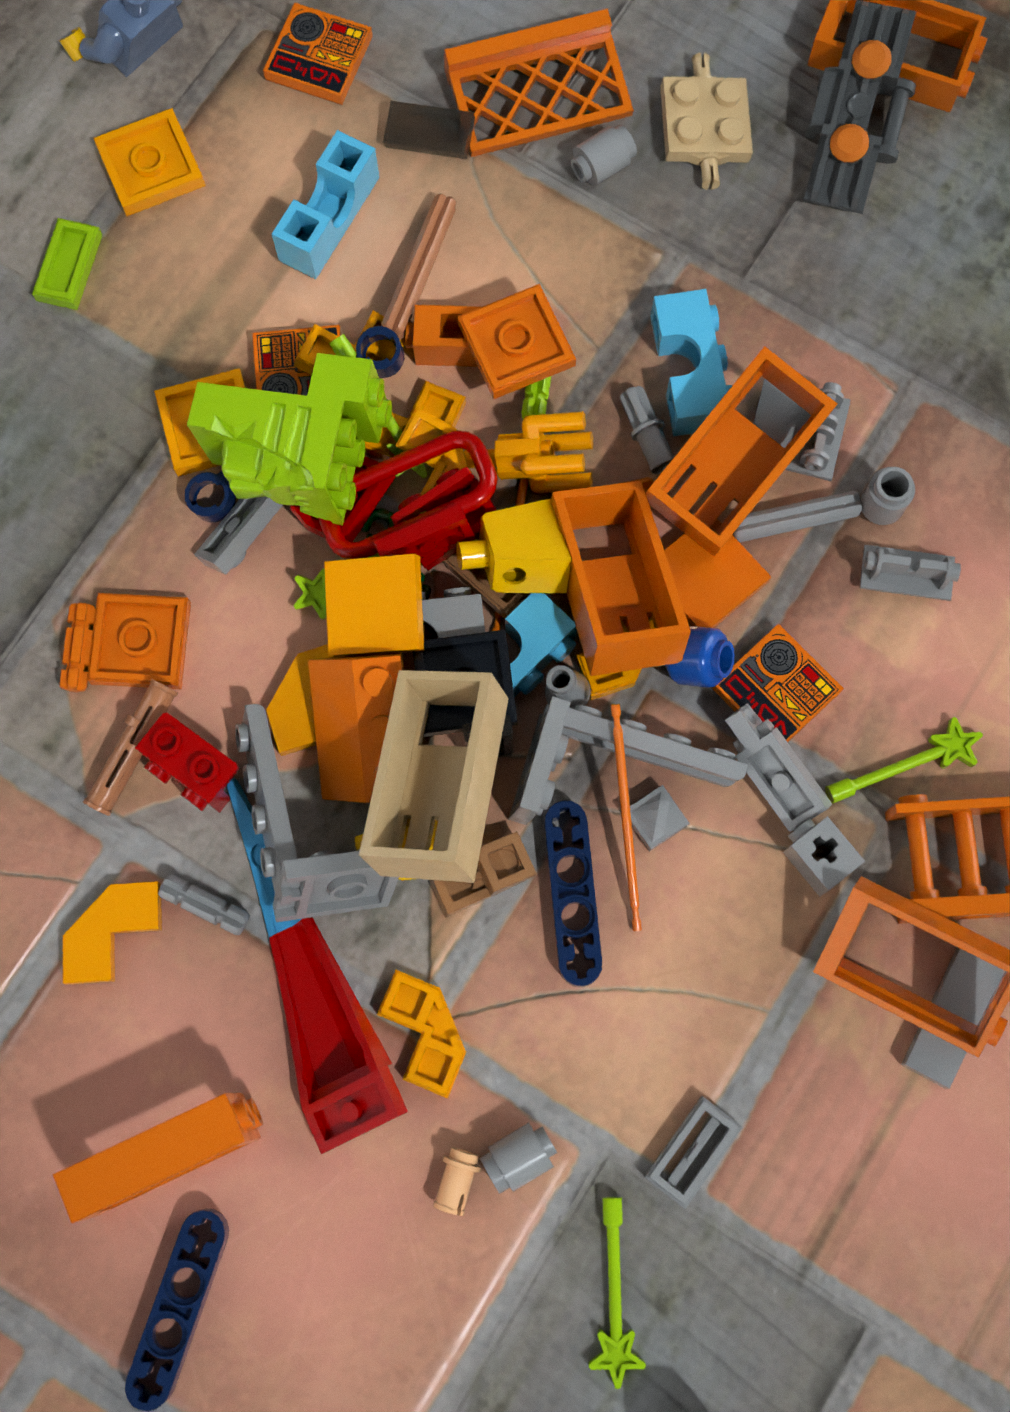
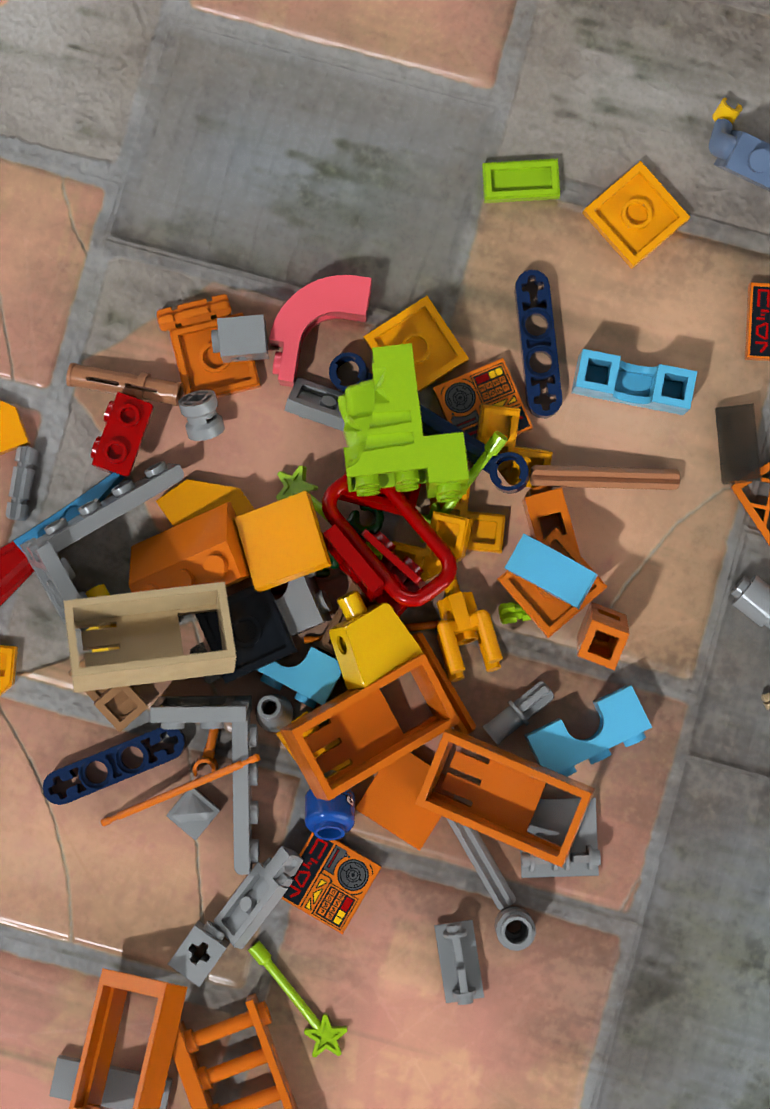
camera: 75 degrees right, 10 degrees up
none -> light grey wheel [178,390,225,441]
none -> orange hand [193,729,219,777]
none -> light grey brick [211,314,269,363]
none -> coral arch [269,275,372,387]
none -> medium azure slope [505,534,598,609]
none -> dark blue beam [514,270,562,419]
none -> orange brick [577,601,630,670]

